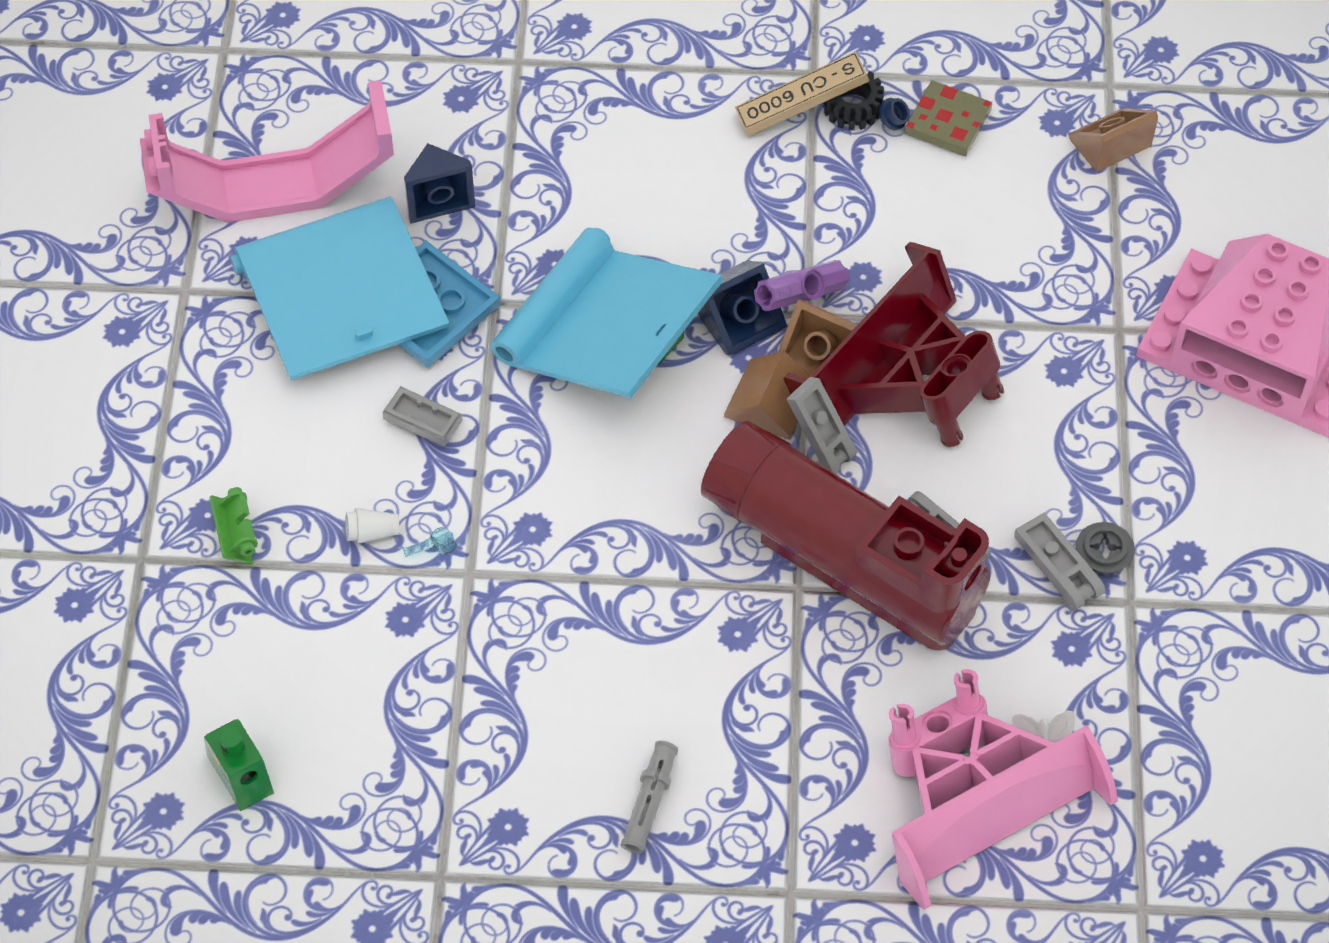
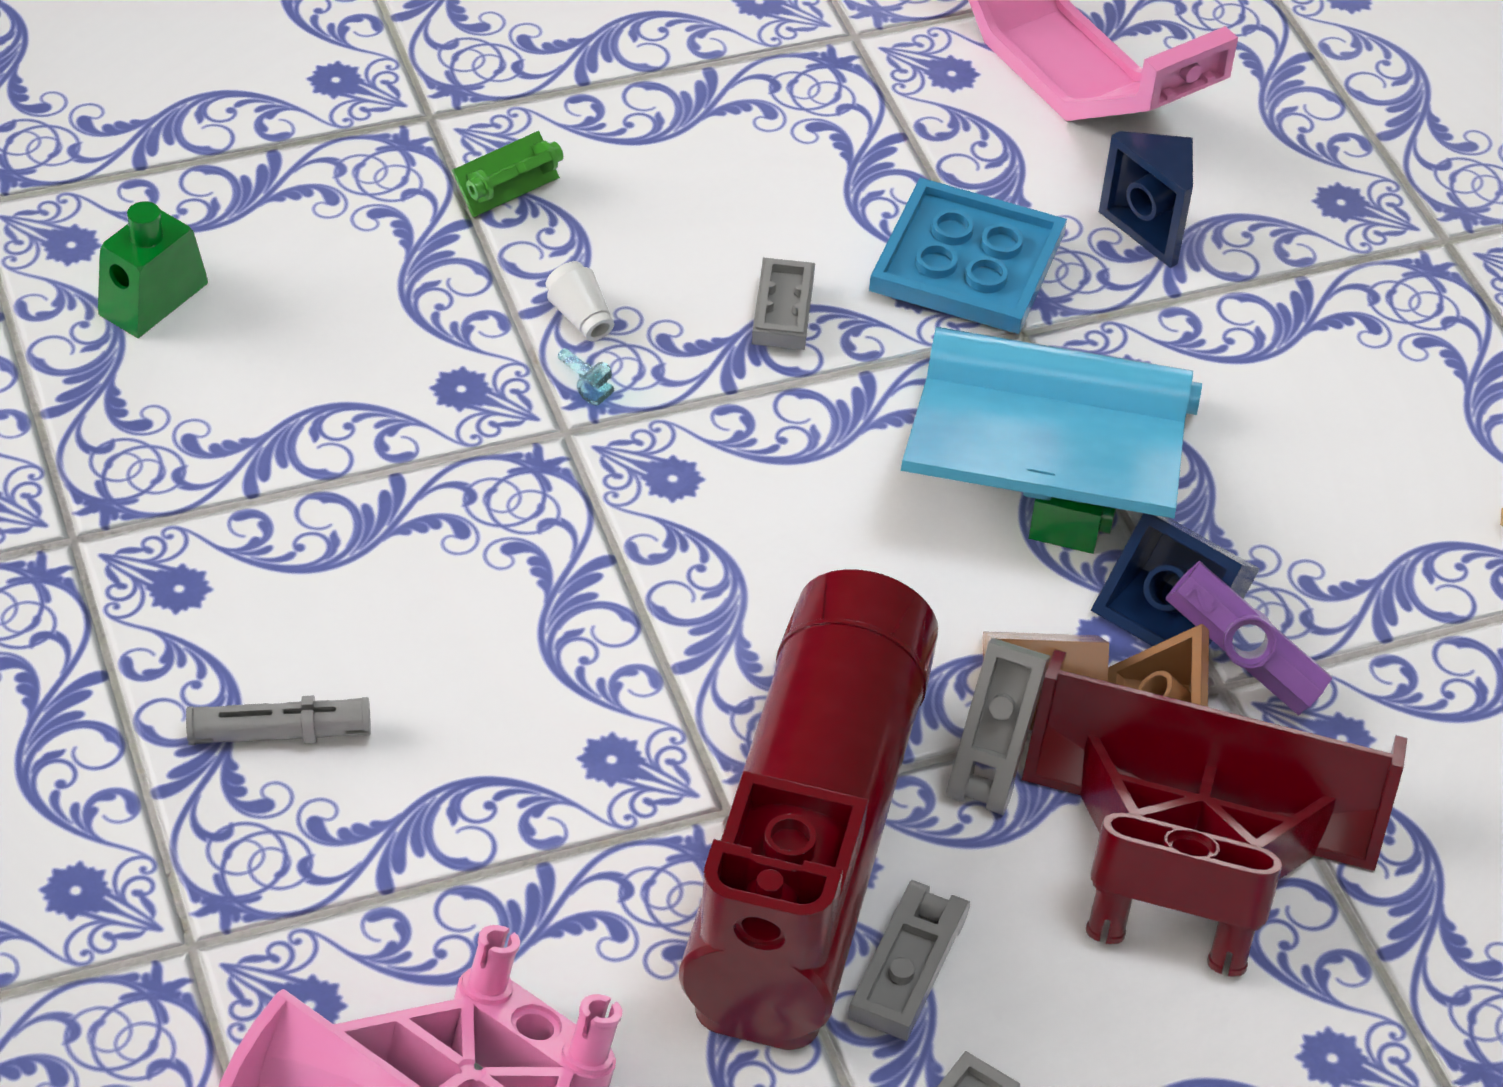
camera: 65 degrees right, 10 degrees down
medium azure door [230,196,450,380] -> none

